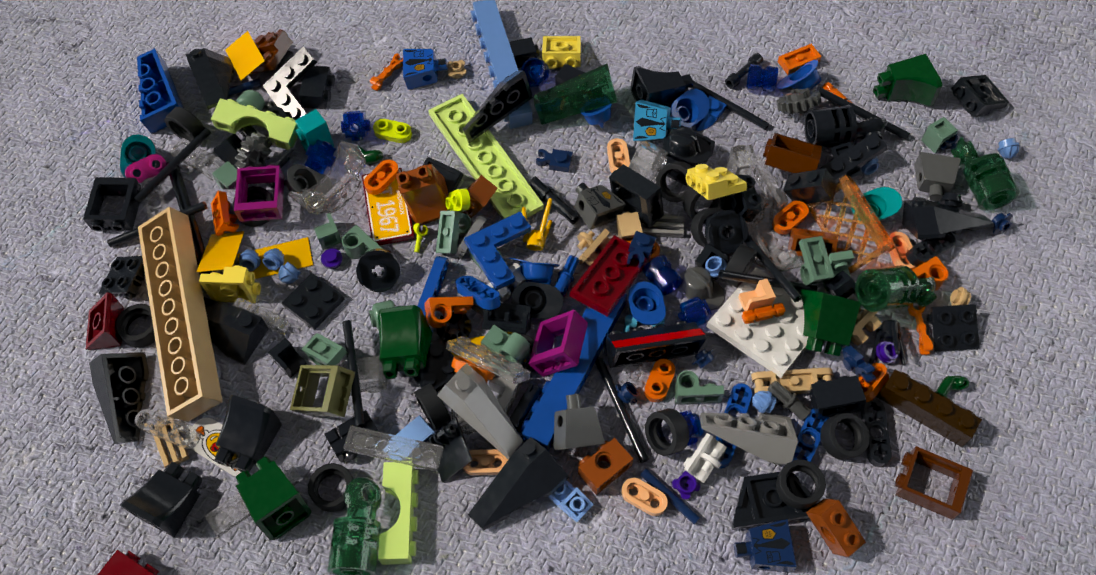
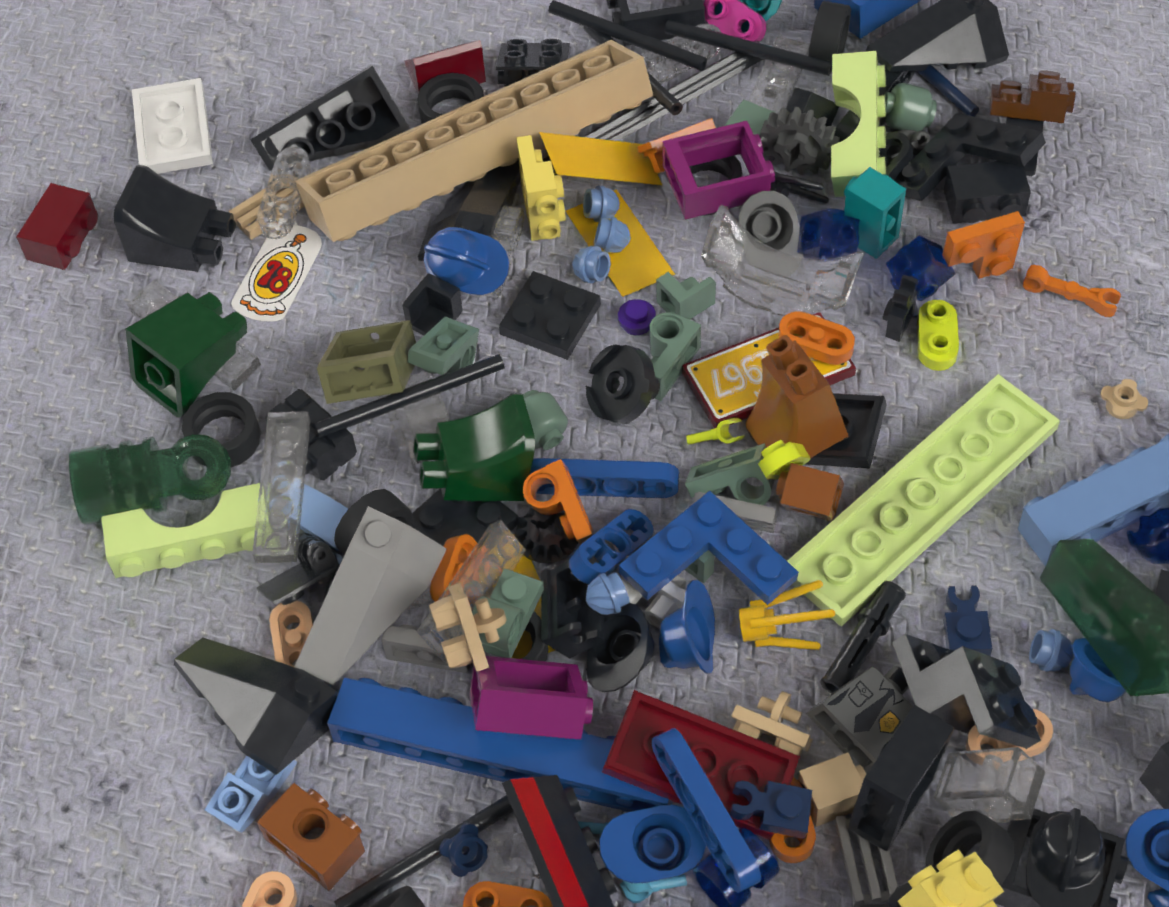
camera: 80 degrees right, 5 degrees down
black hips [214,395,282,472] -> none
yellow sticker [225,31,265,80] -> none
dark green arm [353,146,383,164] -> none
blue torso [403,49,448,90] -> none
black wedge [462,71,533,143] -> none
black pin [509,383,542,432] -> none
blue axle [554,255,579,297] -> none
dark grey torso [554,394,605,450] -> none
dark azure torso [633,100,681,141] -> none
none -> white plate [132,78,213,174]
none -> blue piece [424,227,510,295]
none -> tan hips [429,583,507,672]
none -> black piece [548,0,707,71]
none -> medium blue plate [586,572,630,615]
none -> blue beam [652,728,761,893]
none -> black plate [883,274,918,342]
none -> black bracket [892,634,1041,749]
none -> orange plate [943,211,1025,279]
none -> medium blue plate [1029,629,1073,672]

